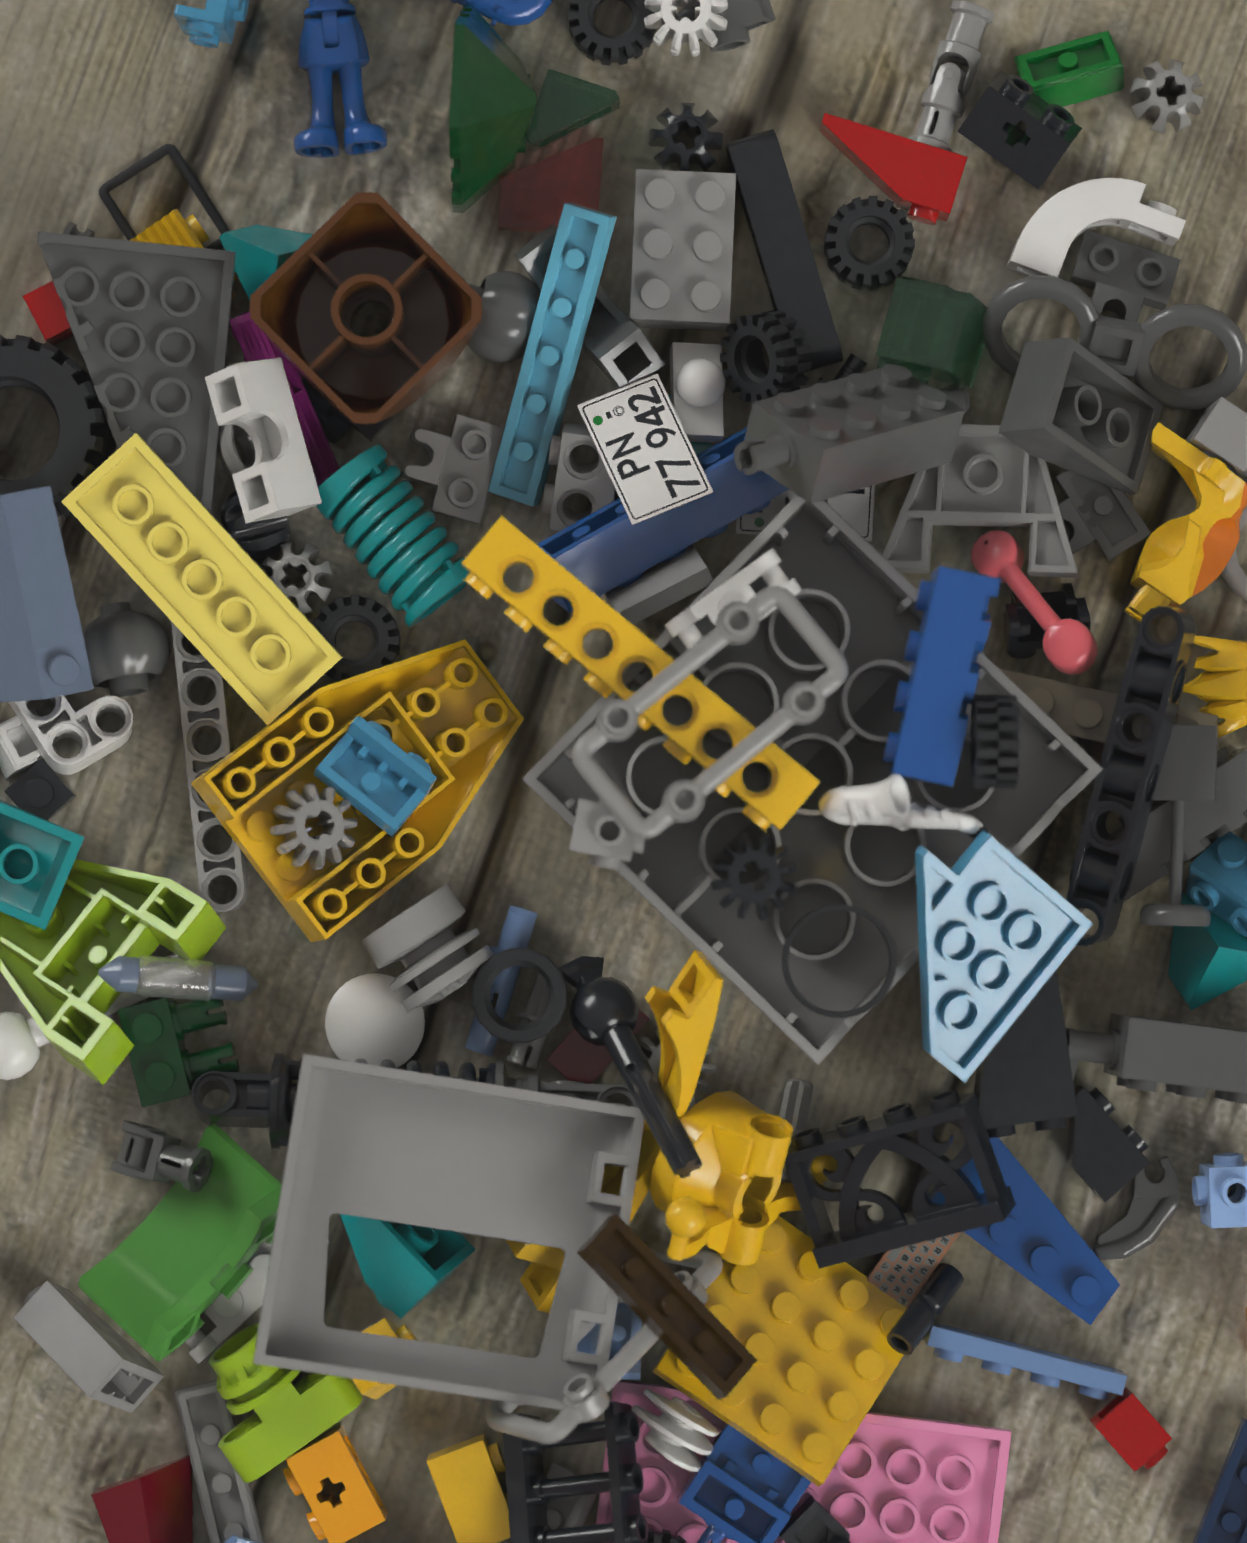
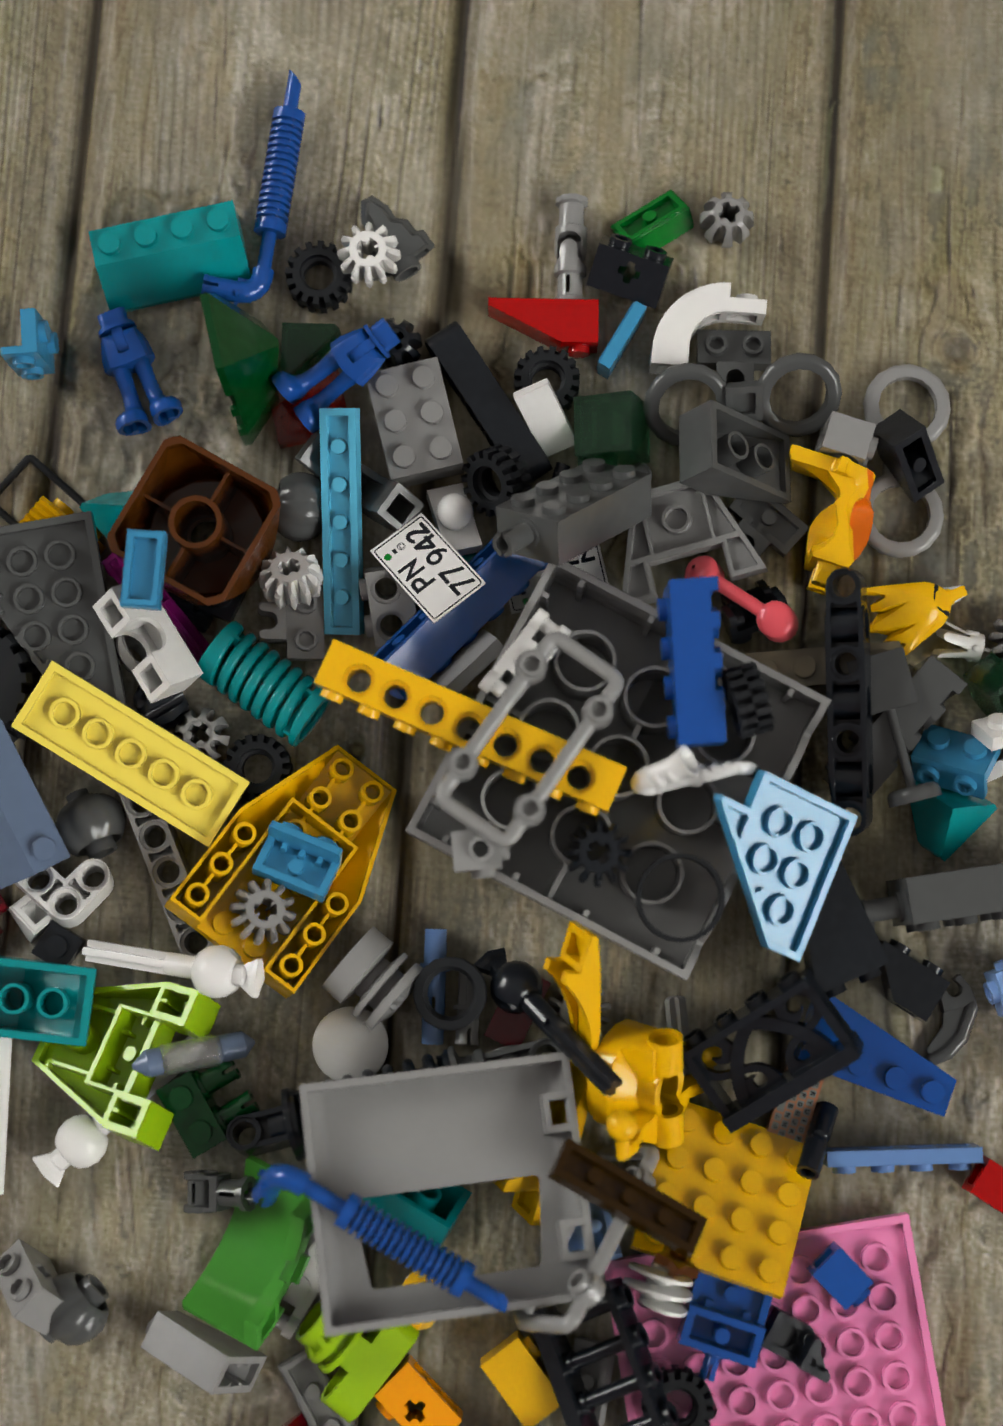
camera: 10 degrees left, 5 degrees down
none -> white piece [82,939,265,998]
none -> dark azure tile [120,529,168,611]
none -> blue piece [252,1164,508,1313]
none -> white gear [258,546,324,611]
none -> blue piece [271,317,401,433]
none -> white tile [513,378,578,457]
none -> dark azure tile [596,301,647,379]
none -> reddish brown piece [653,1245,700,1279]
none -> blue brick [806,1241,874,1310]

